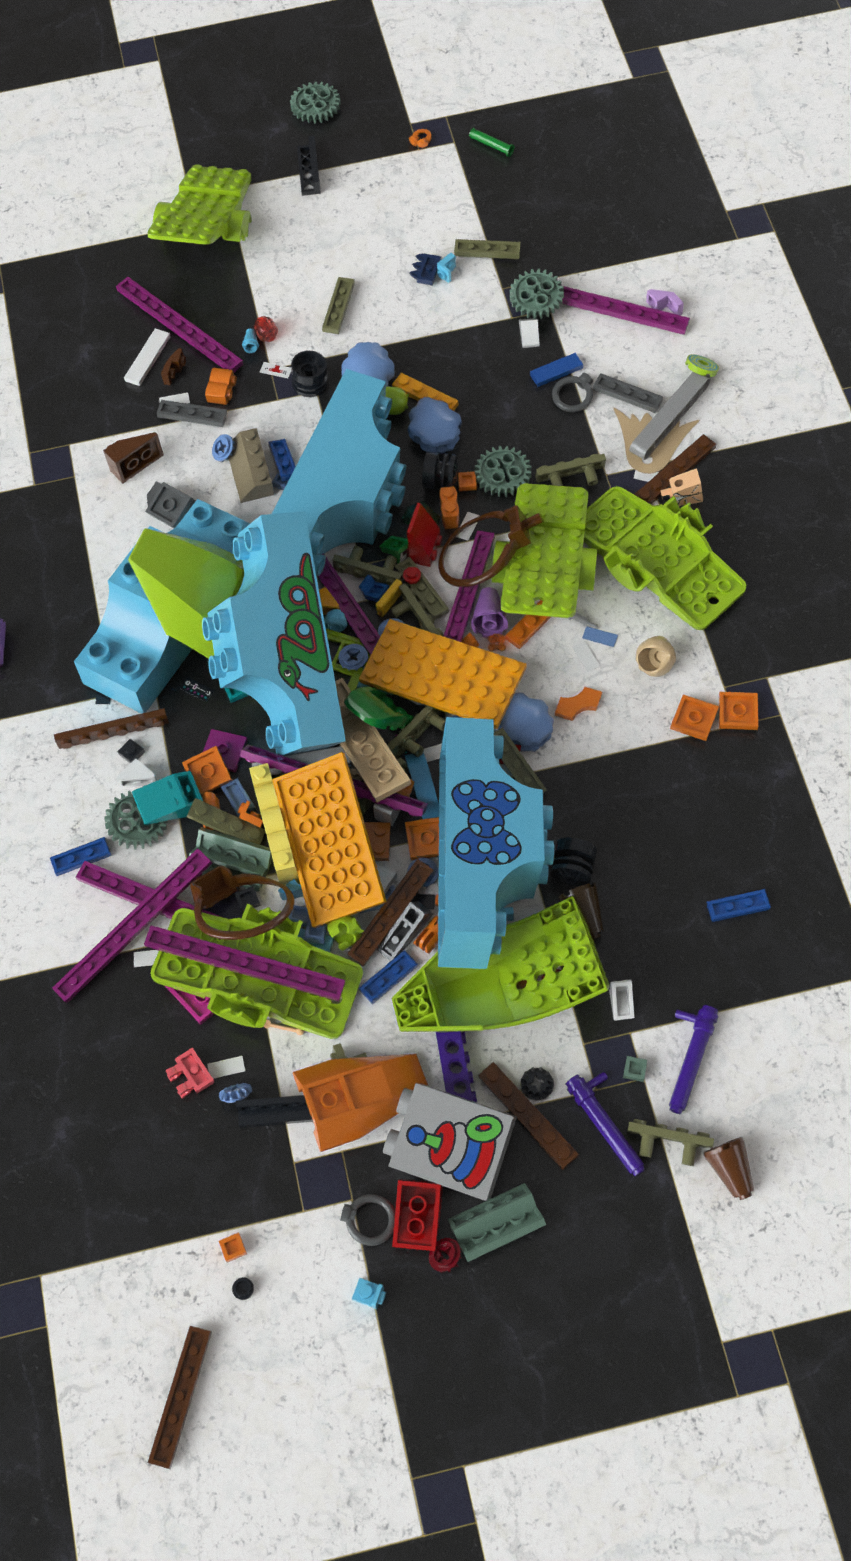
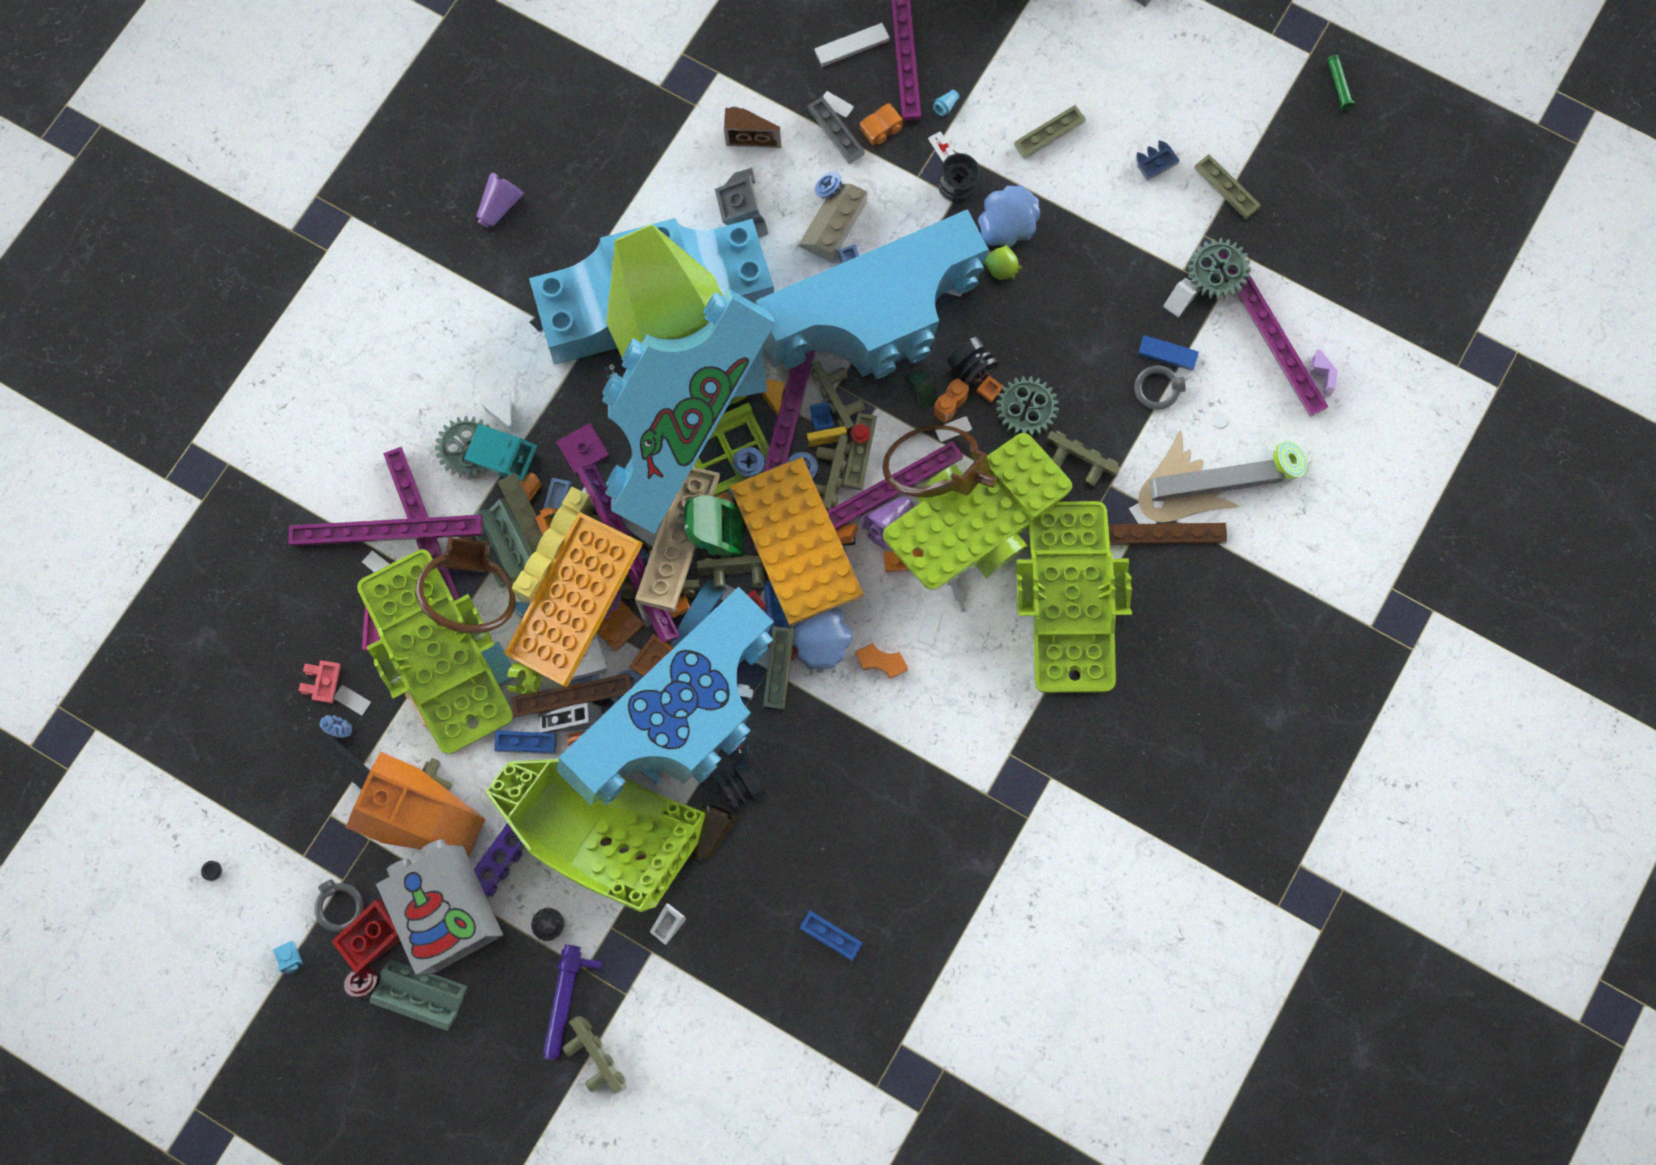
camera: 40 degrees right, 10 degrees up
blue tile [50,837,112,876] -> none
reddish brown plate [54,708,169,749] -> none
black plate [117,739,145,763] -> none
magenta plate [144,925,345,1001] -> none
reddish brown plate [147,1326,212,1470] -> none
reddish brown slope [161,348,186,385] -> none
orange plate [182,746,233,796] -> none
orange plate [219,1232,247,1263] -> none
black plate [235,886,261,913] -> none
clear red head [253,316,278,342] -> none
blue tile [268,439,296,481] -> none
medium blue tile [288,905,327,944] -> none
medium azure cone [324,609,347,632] -> none
green slope [379,536,409,564] -> none
light orange plate [392,373,459,411] -> none
red slope [407,503,443,567] -> none
medium blue piece [408,397,462,453] -> none
orange piece [409,129,431,148] -> none
medium azure bracket [437,253,456,283] -> none
reddish brown plate [478,1062,579,1170] -> none
clear orange plate [488,634,506,652] -> none
medium blue sticker [582,627,618,647] -> none
dark grey plate [593,373,663,413] -> none
sand green plate [623,1056,648,1082] -> none
tan piece [635,636,676,677] -> none
light nougat torso [660,469,703,506] -> none
dark purple cylinder [669,1005,719,1114] -> none
orange plate [670,695,719,741] -> none
reddish brown cone [703,1137,754,1200] -> none
orange plate [719,692,758,730] -> none

